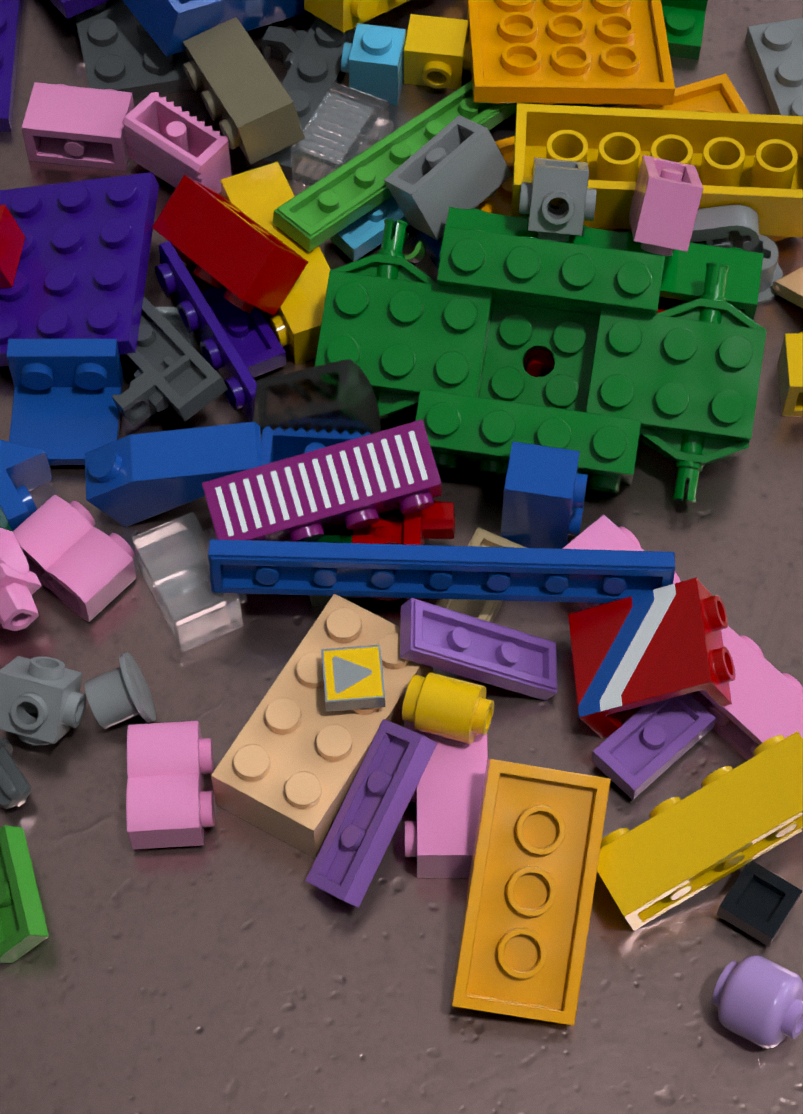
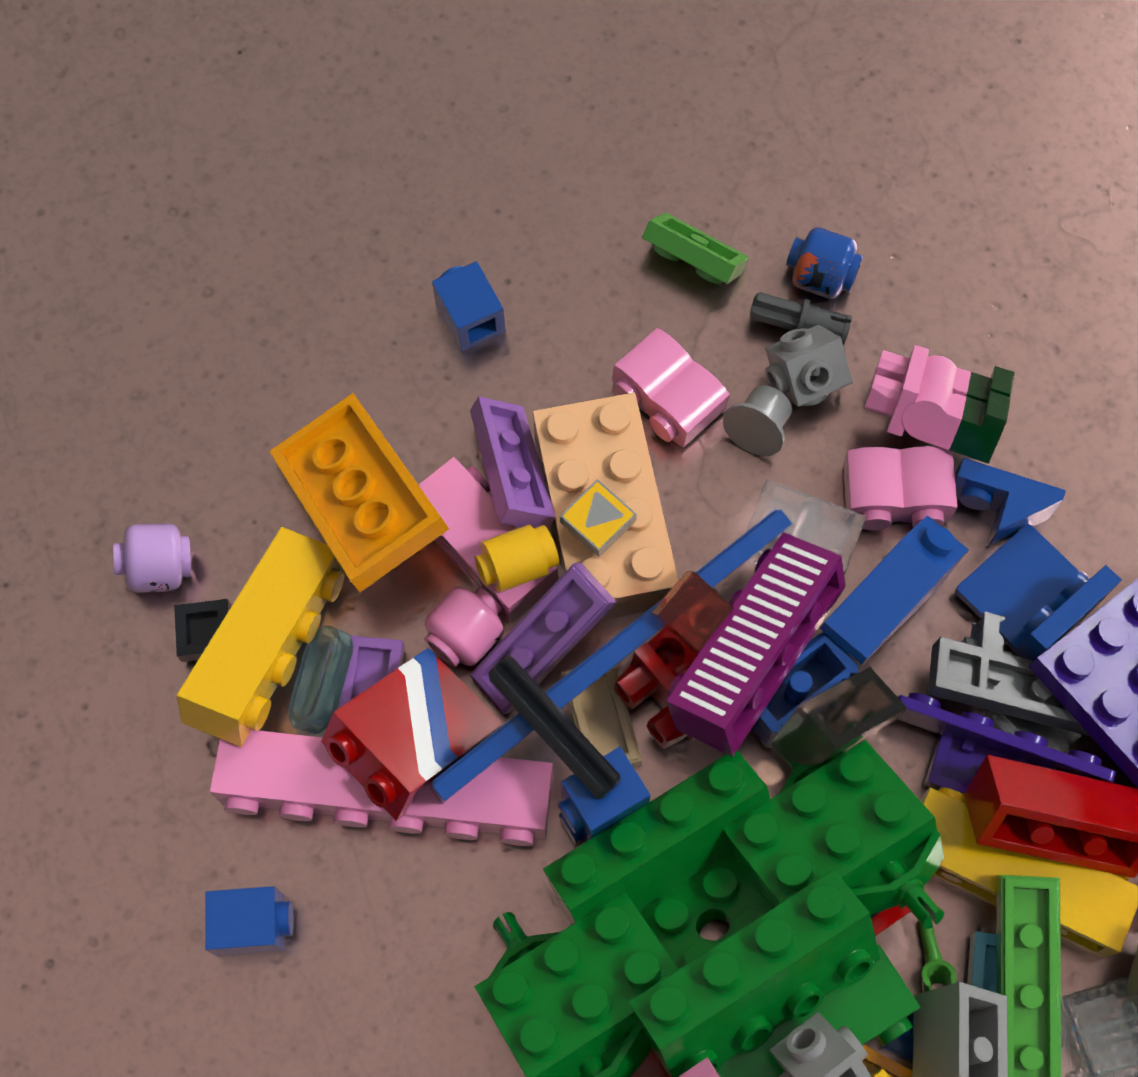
camera: 140 degrees right, 10 degrees up
none -> clear light blue tile [288,626,353,735]
none -> bright pink head [424,587,504,668]
none -> blue brick [432,261,506,352]
none -> black axle [488,656,621,799]
none -> clear red tile [651,571,734,651]

